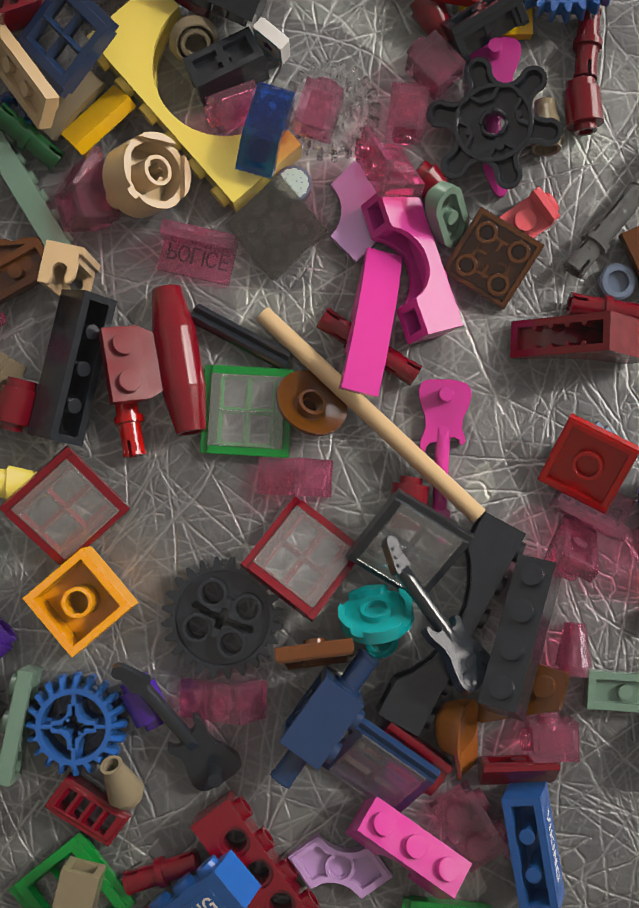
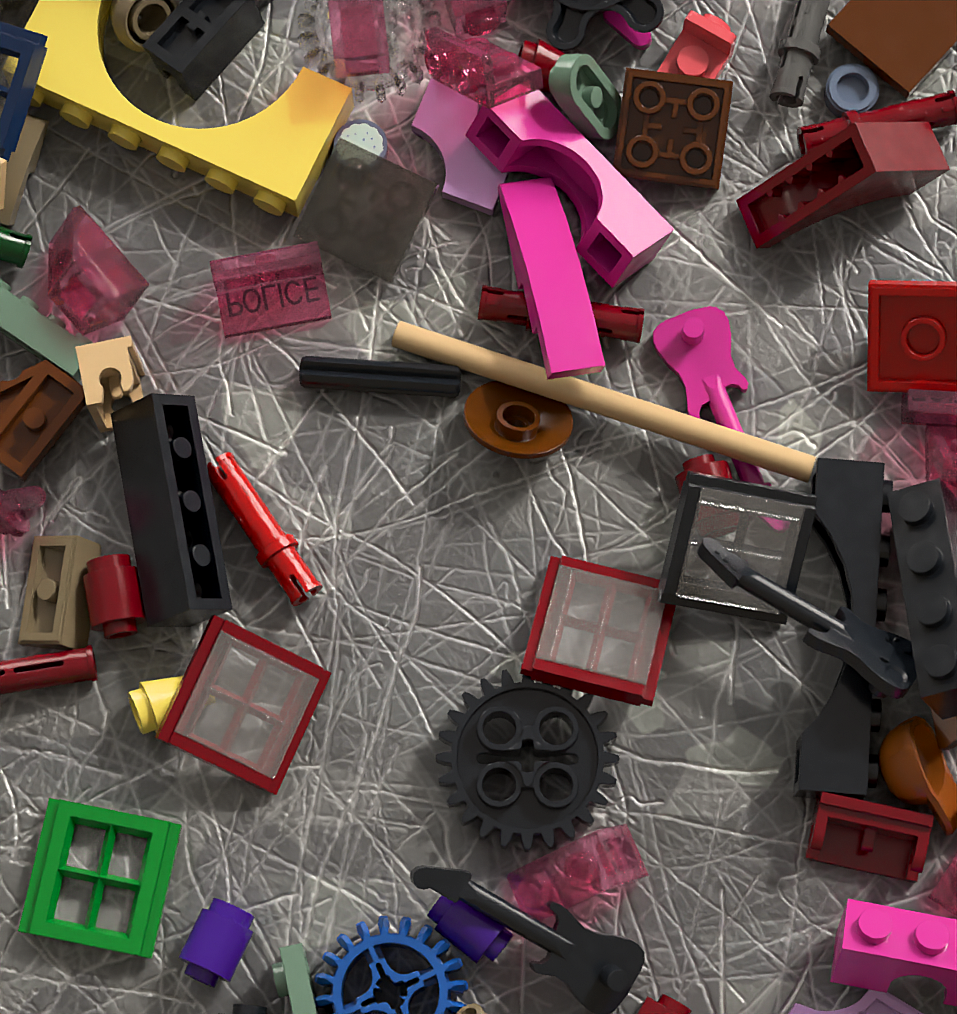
camera: 25 degrees left, 10 degrees down
light orange brick [22,546,139,657] -> none
yellow tile [61,85,136,155] -> none
dark red plate [98,284,206,436] -> none
tan brick [102,132,191,218] -> none
clear piece [200,365,294,458] -> none
clear pink brick [204,80,267,134] -> none
clear blue slope [235,81,296,179] -> none
clear pink slope [257,457,333,497] -> none
dark blue brick [270,648,379,789] -> none
reddish brown plate [274,638,355,671] -> none
clear piece [322,718,441,813] -> none
teal tile [338,584,415,659] -> none

